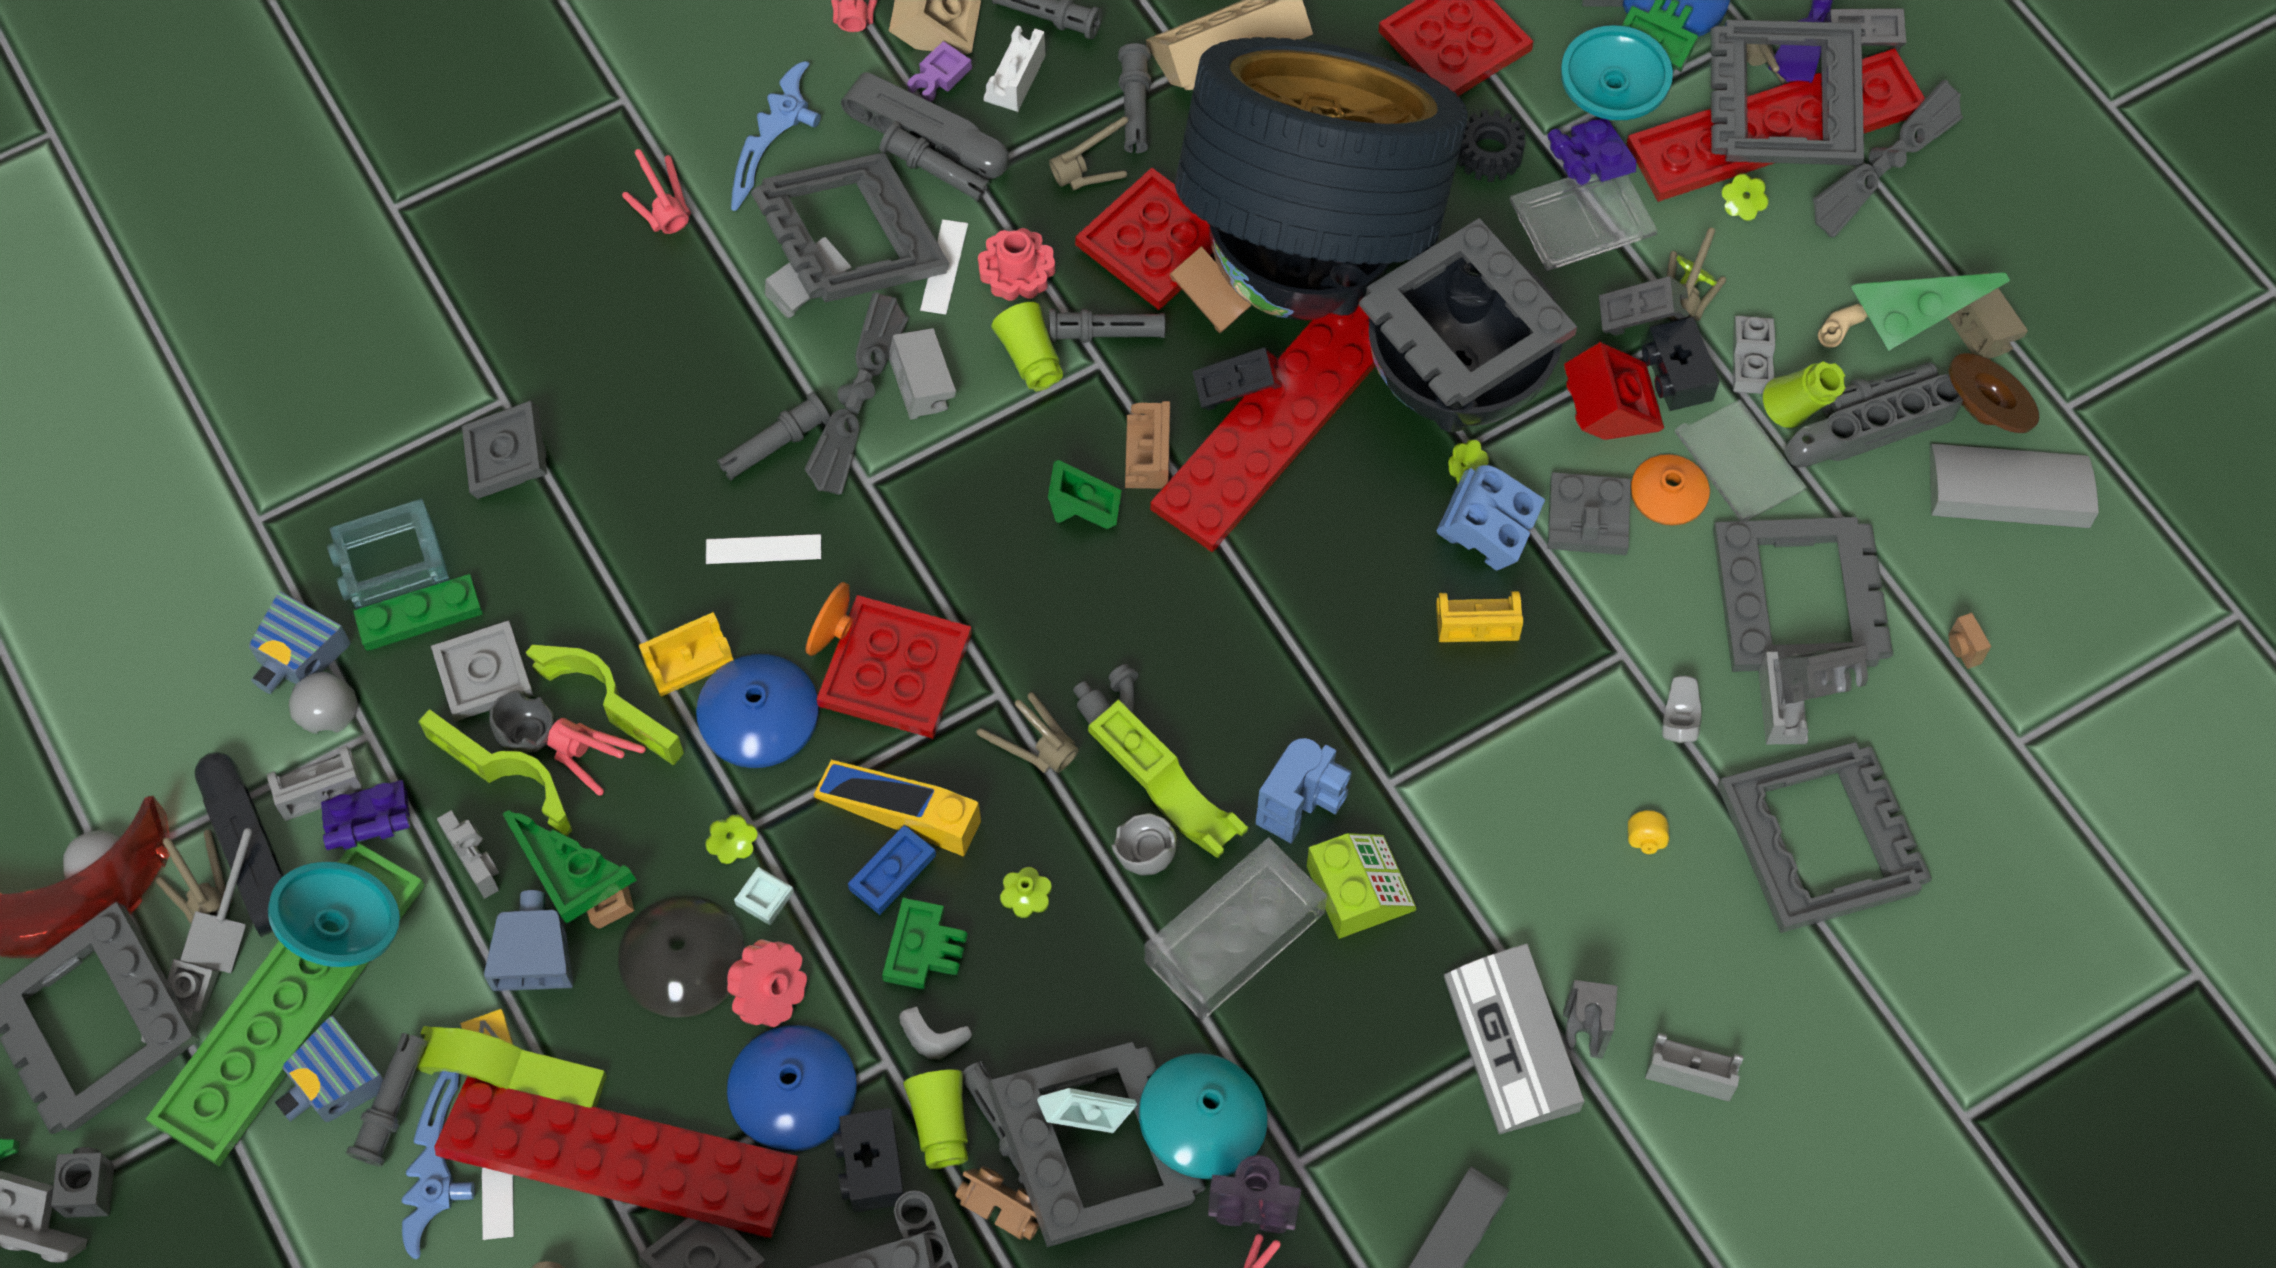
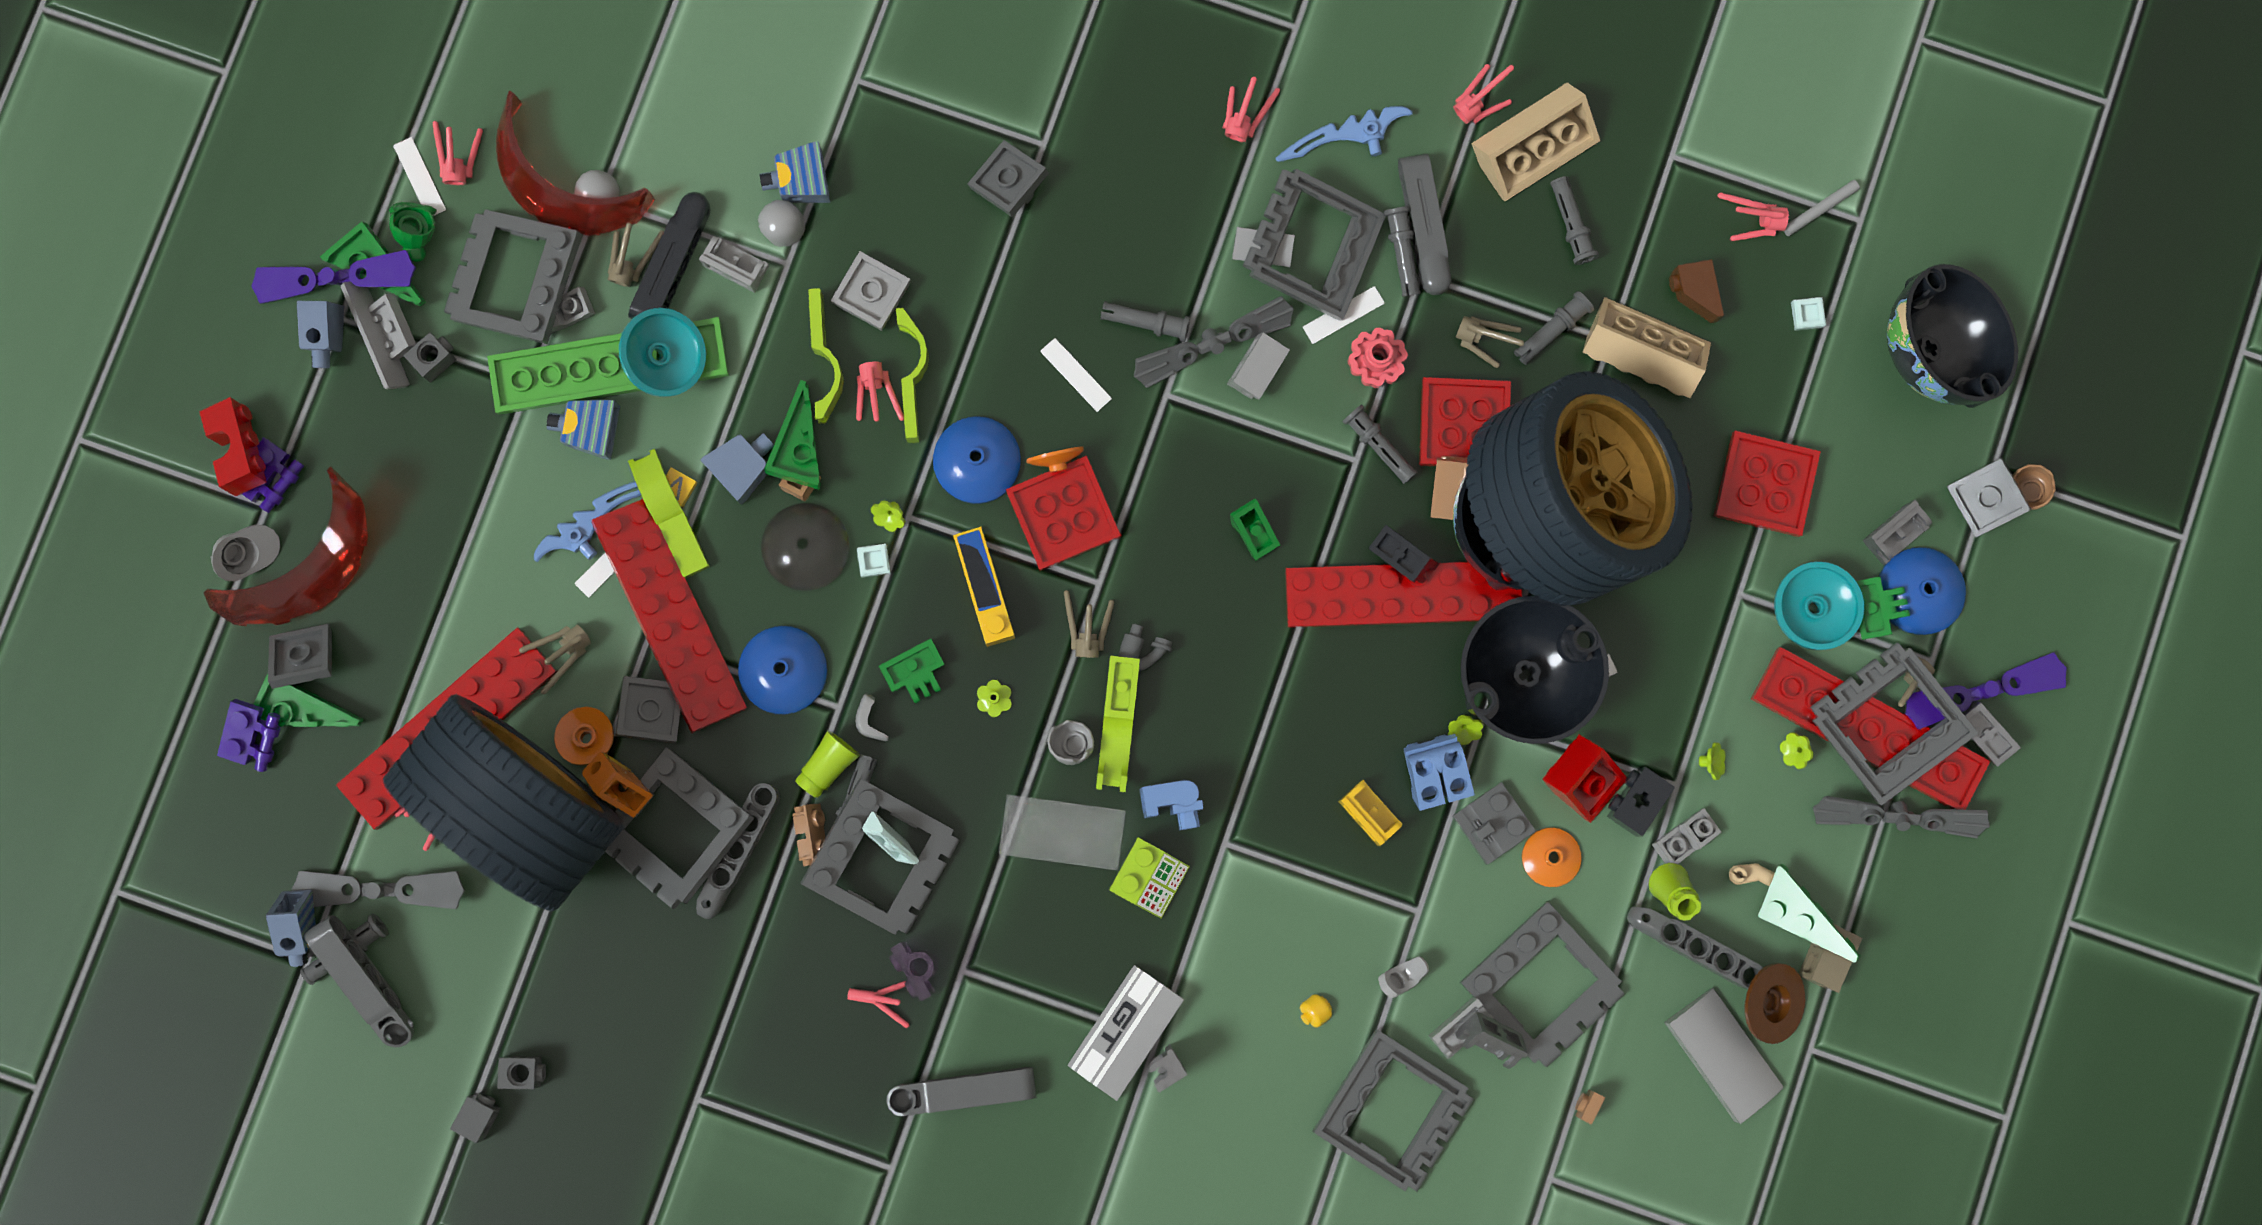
camera: 45 degrees right, 20 degrees up
light grey piece [180,828,252,973] -> none
dark purple plate [321,780,410,850] -> none
clear light blue window [327,499,450,610] -> none
dark grey pin [345,1033,428,1167] -> none
green plate [353,574,483,651] -> none
light grey hinge [437,810,499,899] -> none
dark grey hair [489,690,555,754] -> none
yellow hinge [639,612,734,697] -> none
coral plant [727,939,807,1027] -> none
black brick [833,1108,904,1213] -> none
blue plate [848,825,936,915] -> none
medium lavender plate [907,41,972,102] -> none
white hinge [984,26,1045,112] -> none
lime plant [991,302,1063,392] -> none
medium nougat hinge [1125,401,1170,489] -> none
teal dish [1138,1053,1268,1179] -> none
dark grey hinge [1359,218,1577,406] -> none
black tyre [1458,109,1526,182] -> none
clear piece [1510,174,1658,271] -> none
dark purple plate [1547,118,1636,185] -> none
flat silver hinge [1599,276,1689,336] -> none
light grey hinge [1645,1032,1743,1101] -> none
dark tan plant [1667,227,1726,321] -> none
clear piece [1675,400,1807,521] -> none
dark grey pin [1822,362,1938,419] -> none

